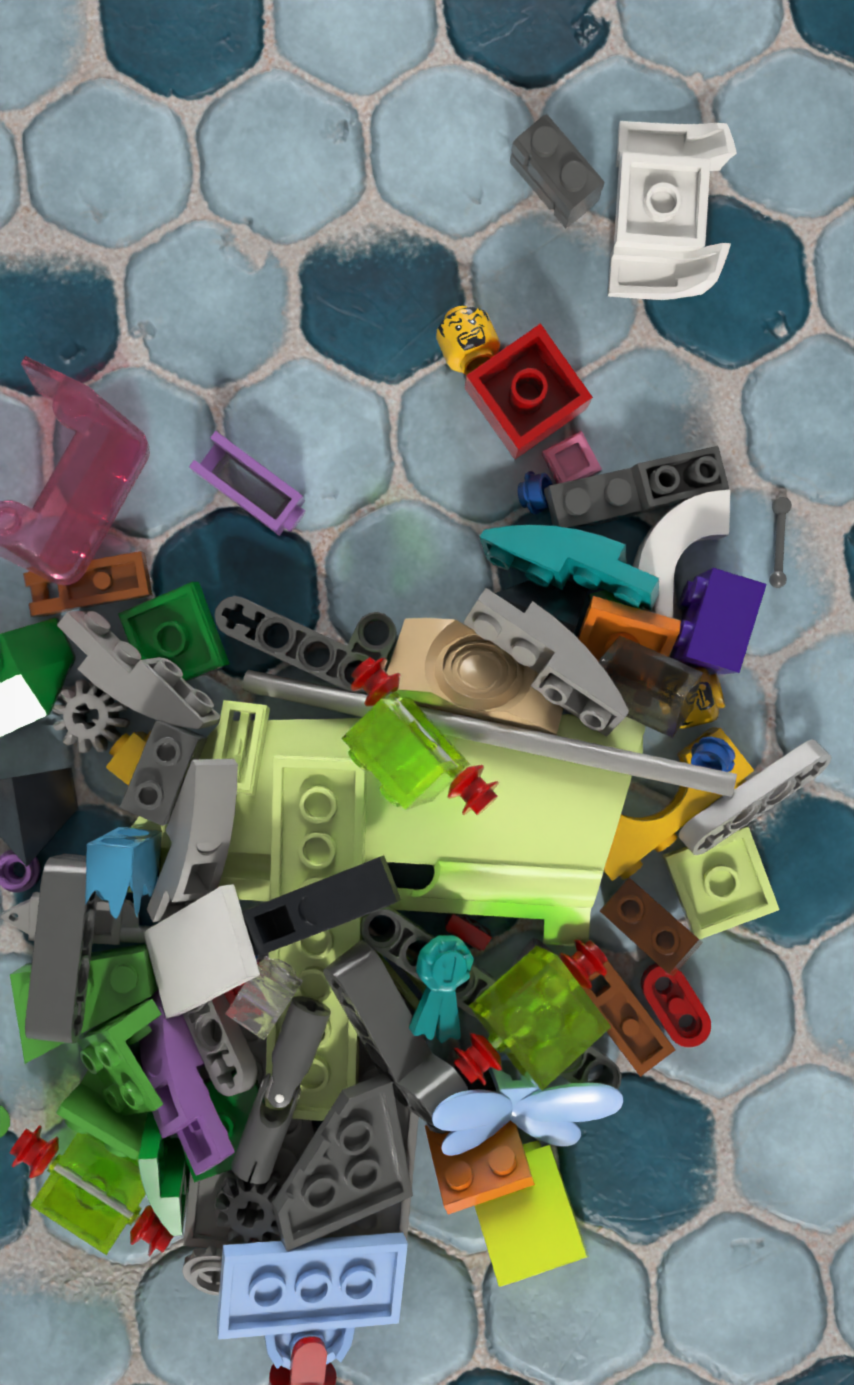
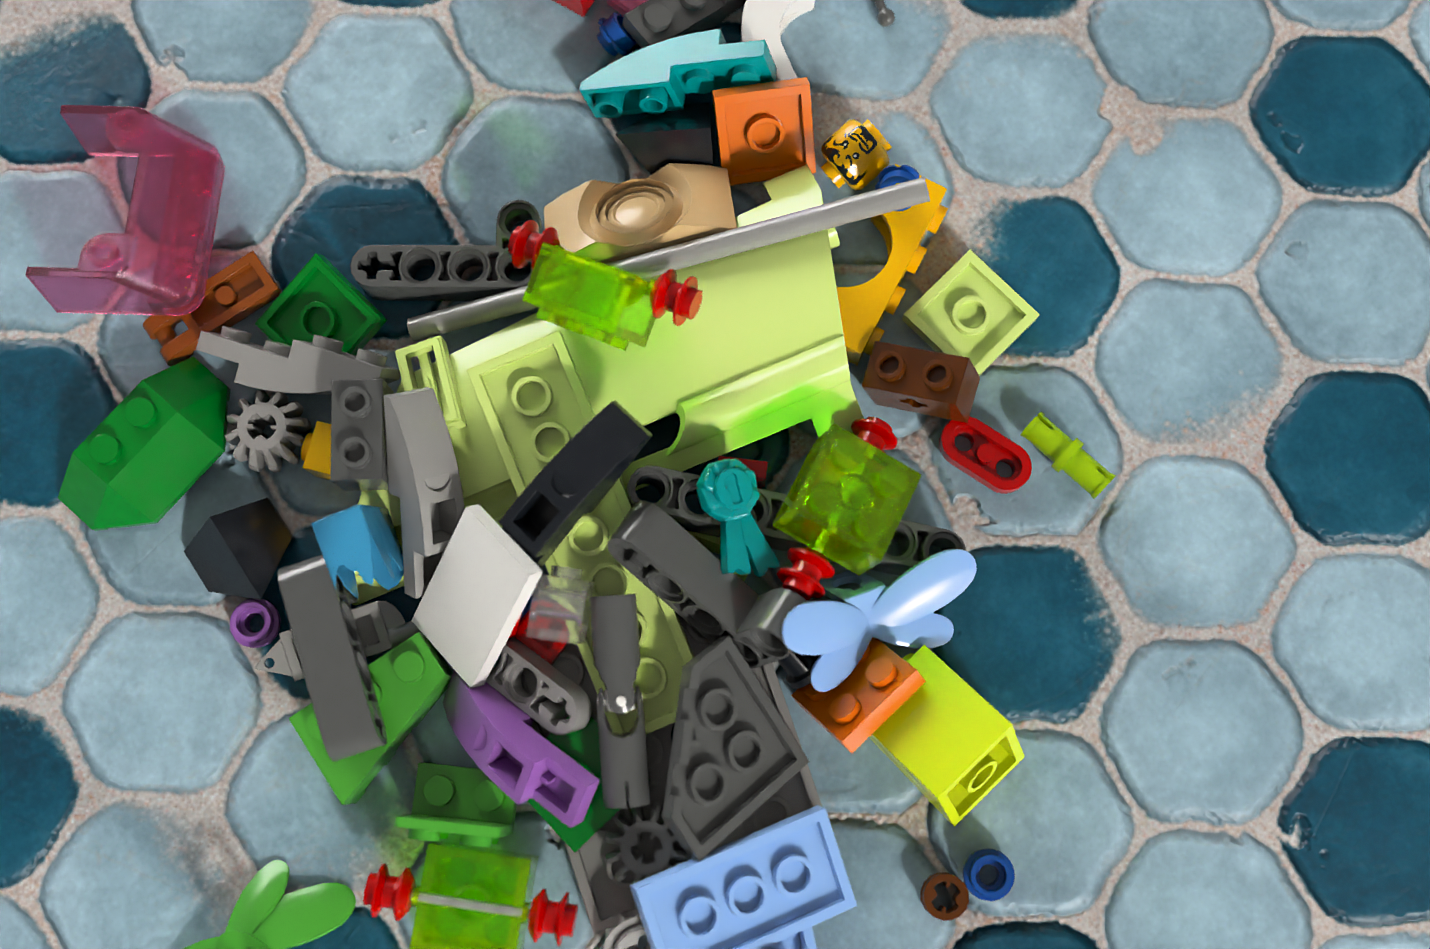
camera: 20 degrees left, 10 degrees down
bright green bracket [77,999,163,1116] -> none
green slope [138,1111,190,1236] -> none
medium lavender window [189,431,306,536] -> none
light grey slope [463,588,629,737] -> none
dark orange plate [570,959,676,1077] -> none
clear smoke panel [599,635,703,738] -> none
dark purple brick [669,568,767,675] -> none
light grey beam [679,739,832,855] -> none
none -> reddish brown bush [920,872,969,921]
none -> blue plate [963,848,1015,901]
none -> lime pin [1020,411,1116,499]

